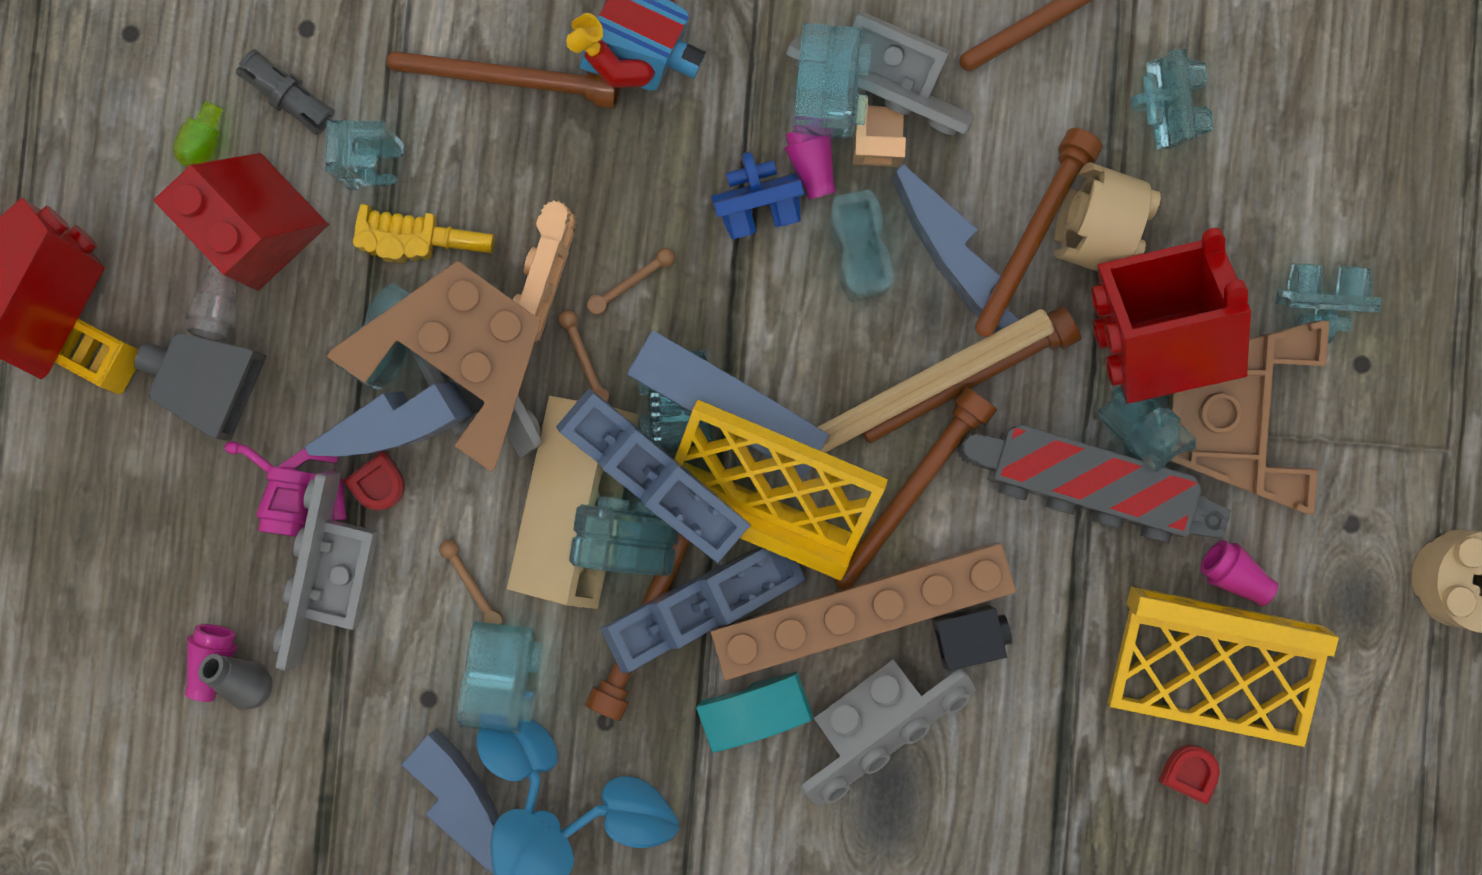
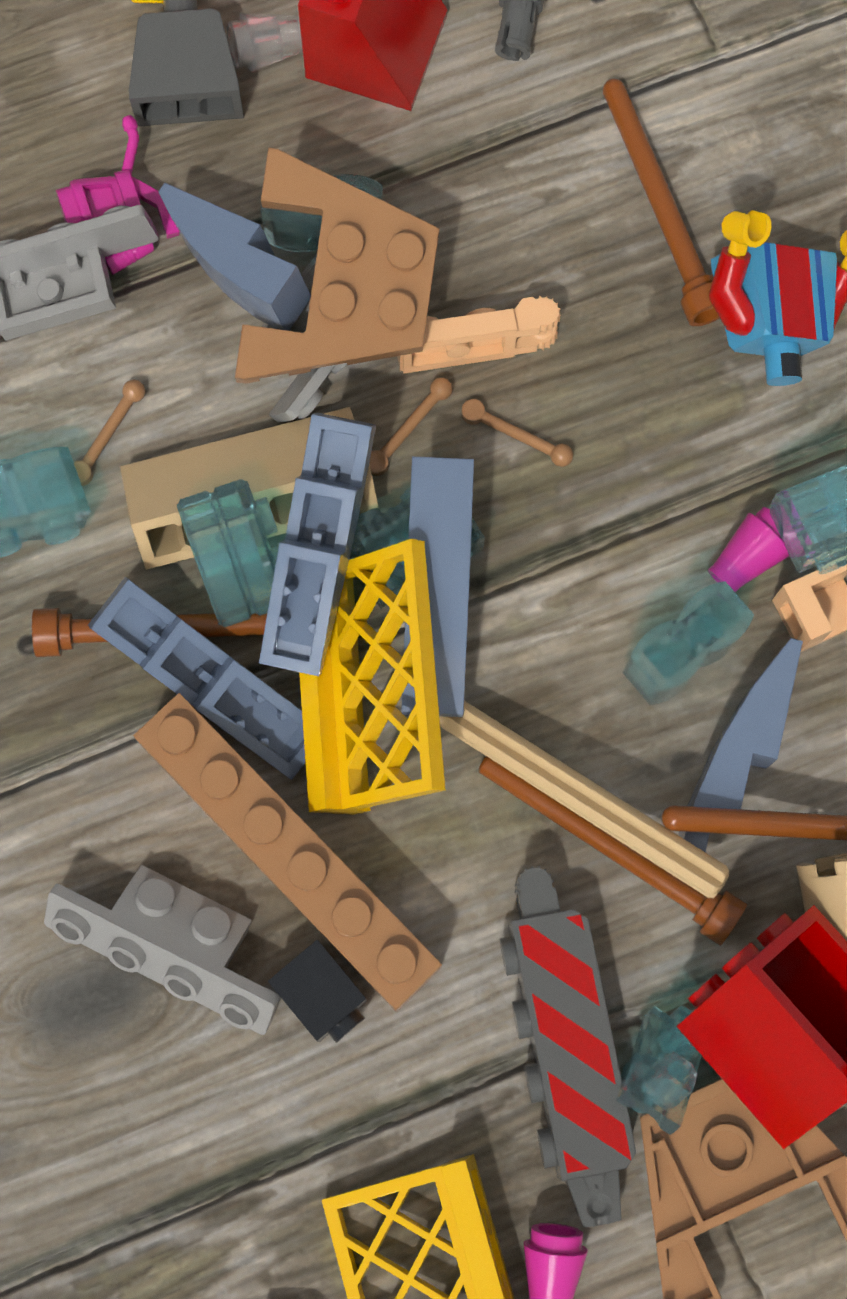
camera: 60 degrees right, 10 degrees down
clear light blue hinge [325,120,404,190] -> none
red tile [343,451,405,510] -> none
yellow piece [353,204,495,264] -> none
teal slope [696,672,813,753] -> none
blue hips [711,151,804,239] -> none
dark orange piece [835,386,997,589] -> none

